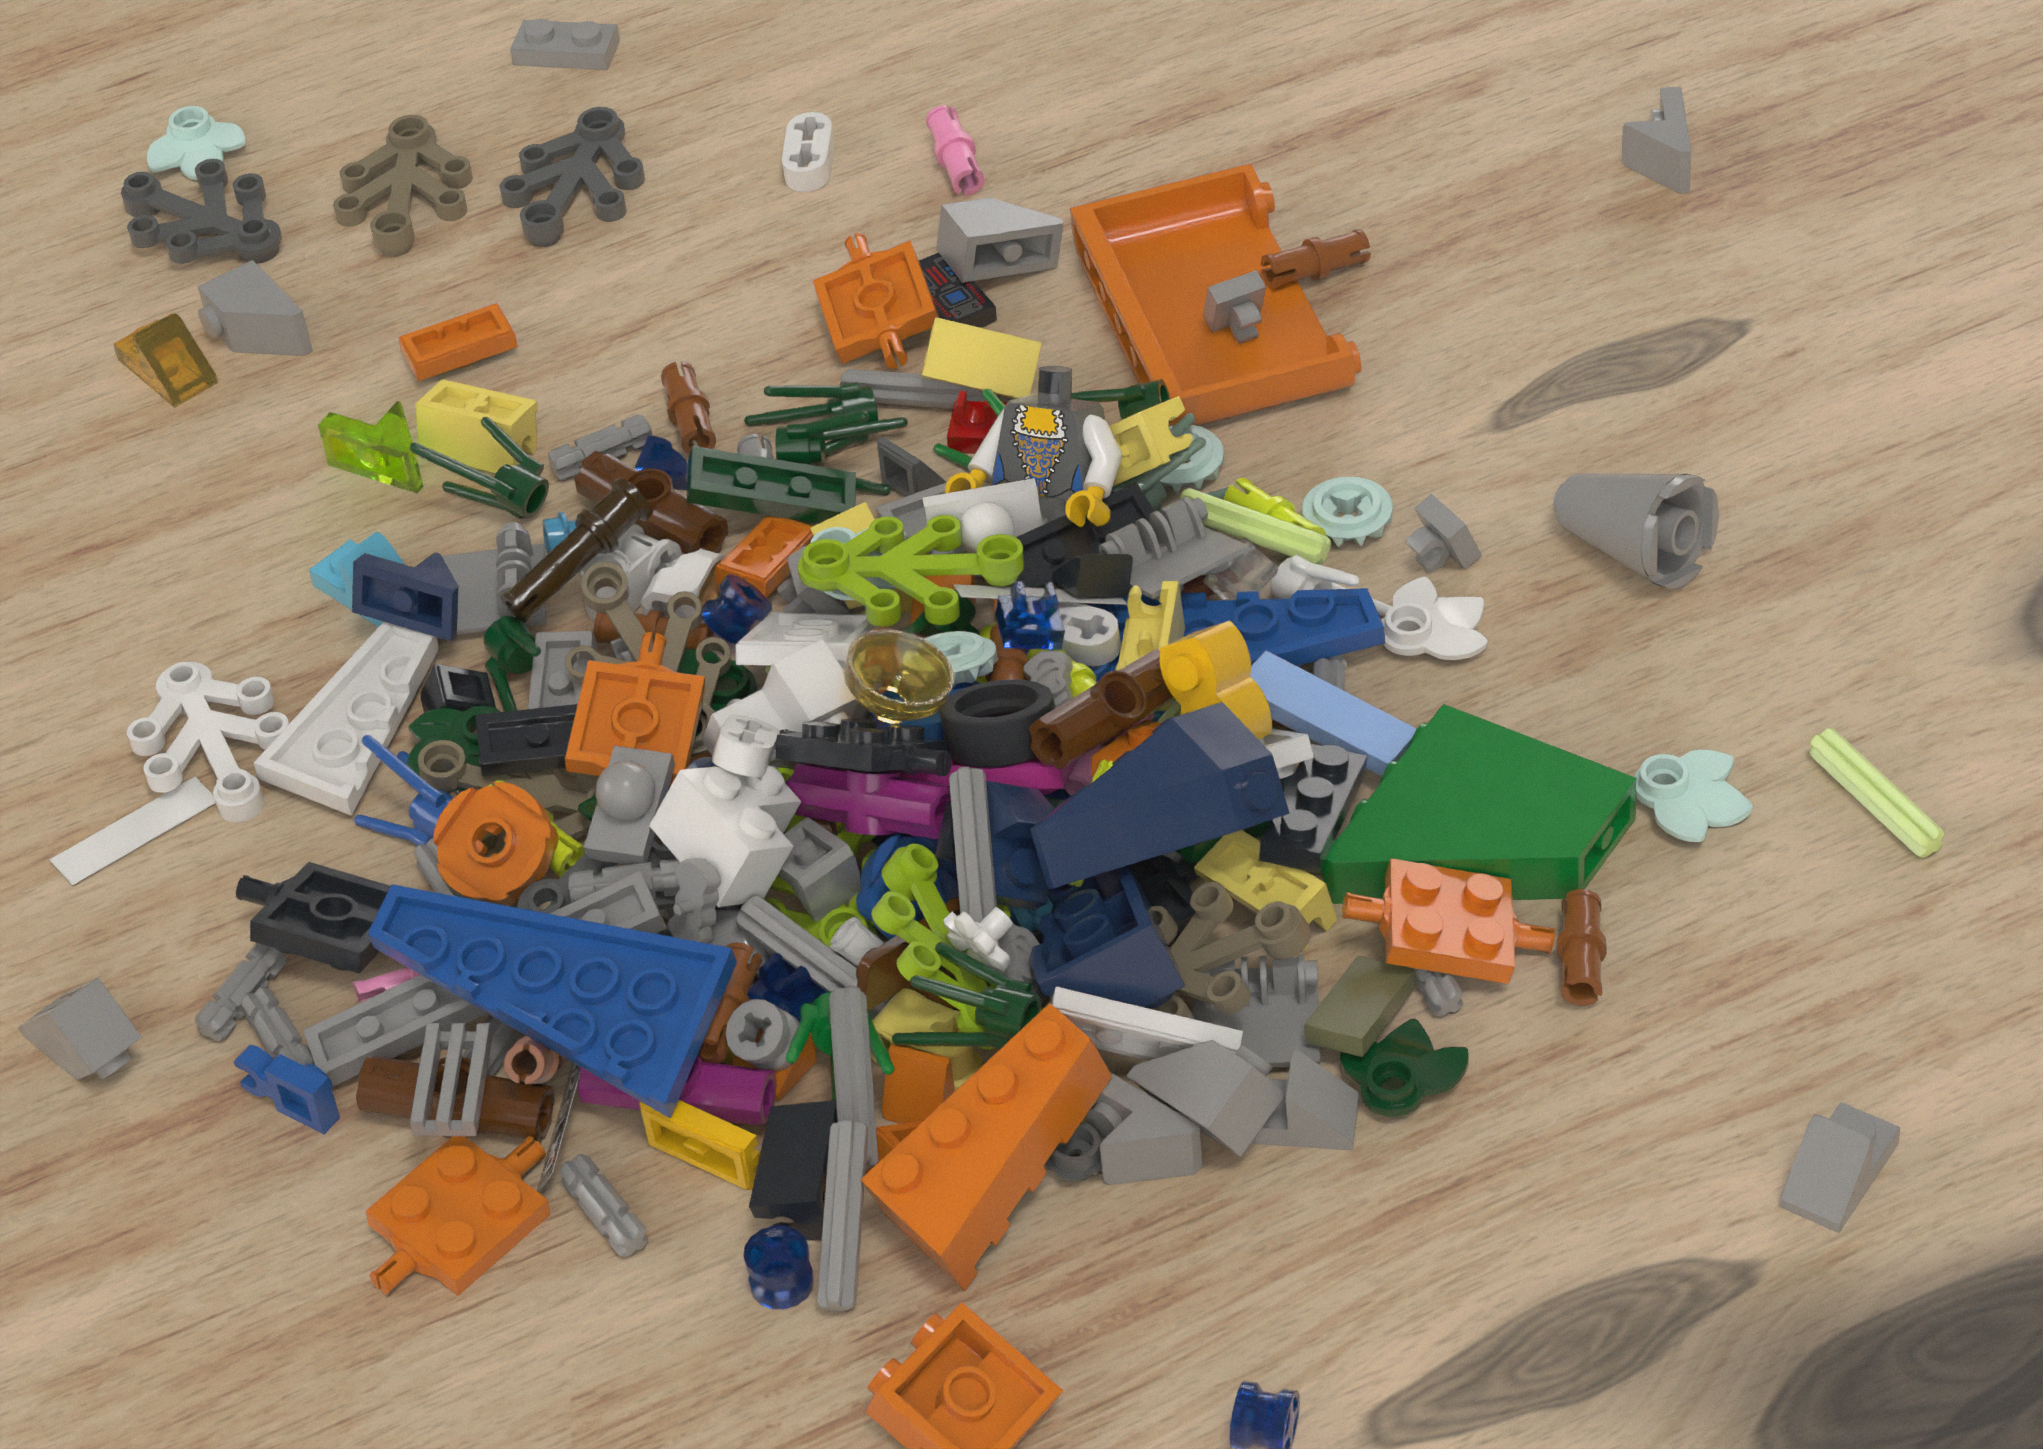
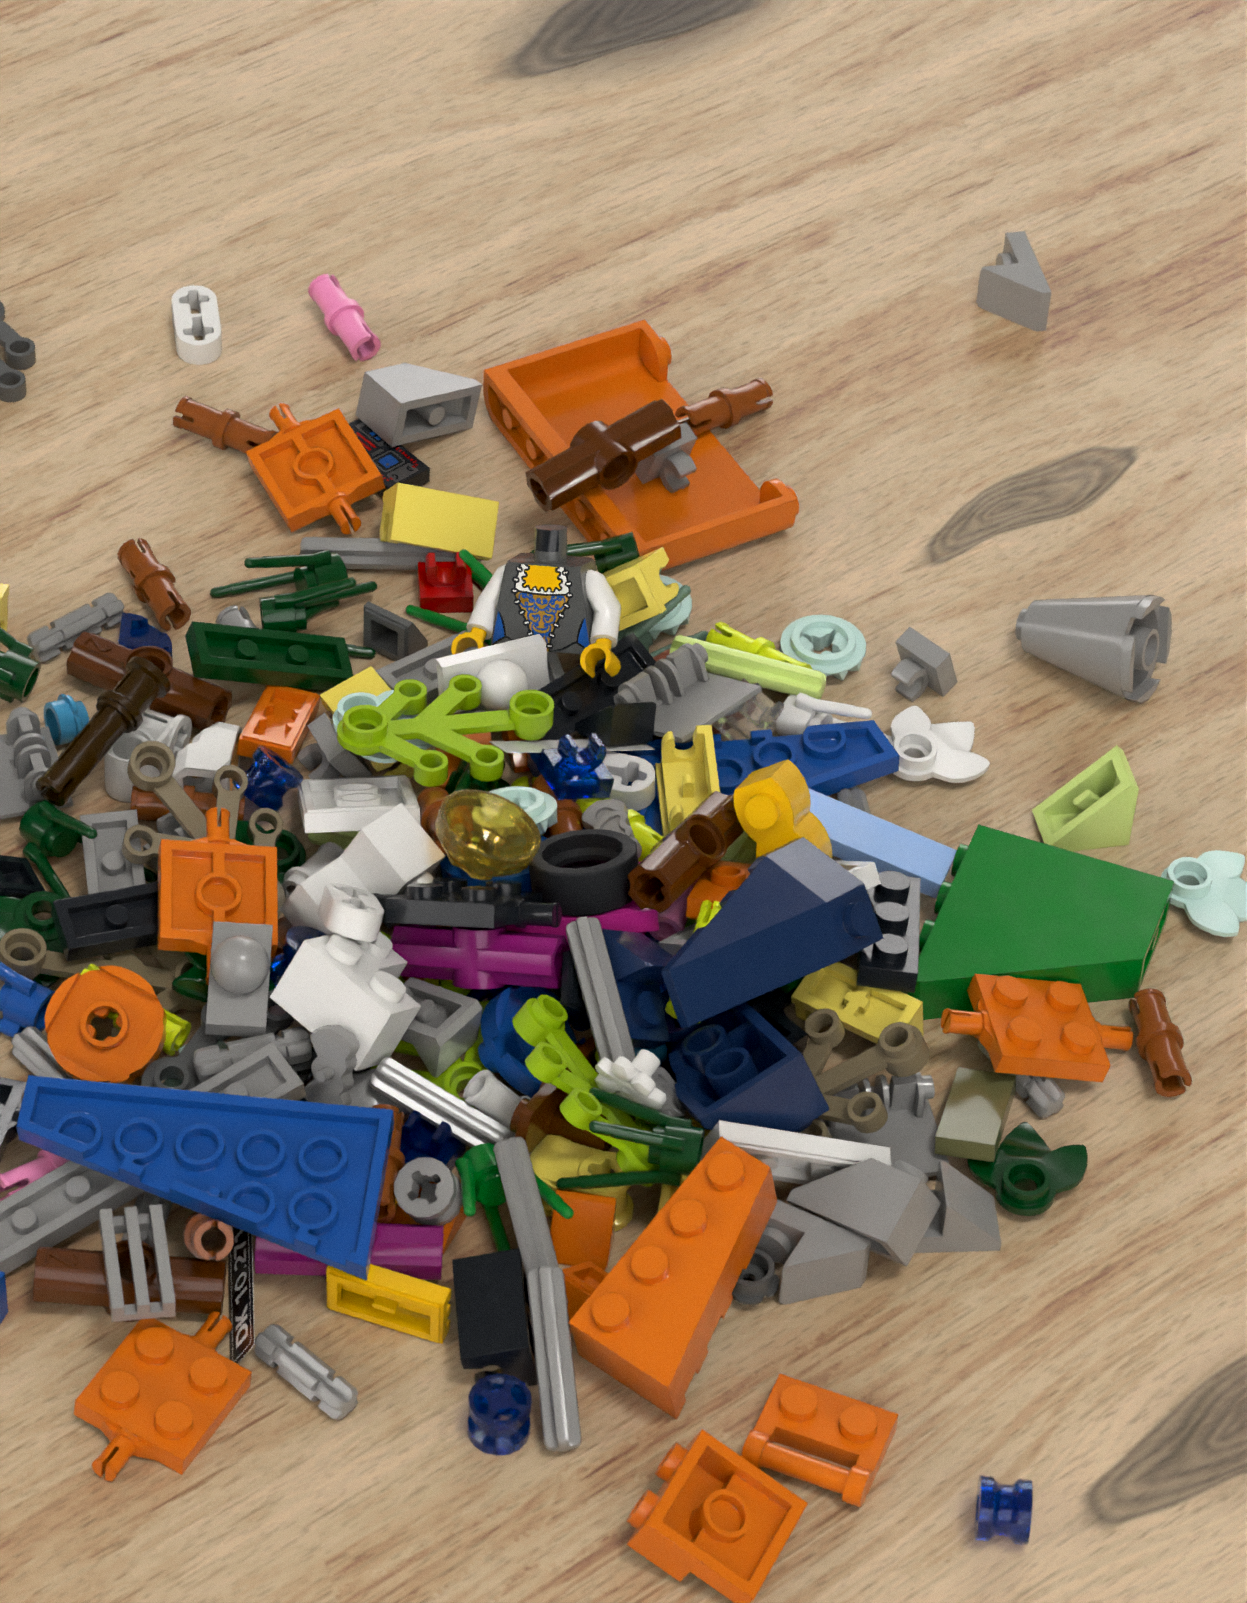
camera: 20 degrees left, 0 degrees up
none -> dark orange pin [173,396,278,454]
none -> reddish brown piece [526,399,682,512]
none -> orange plate [741,1374,898,1508]
none -> yellowish green slope [1032,745,1139,852]

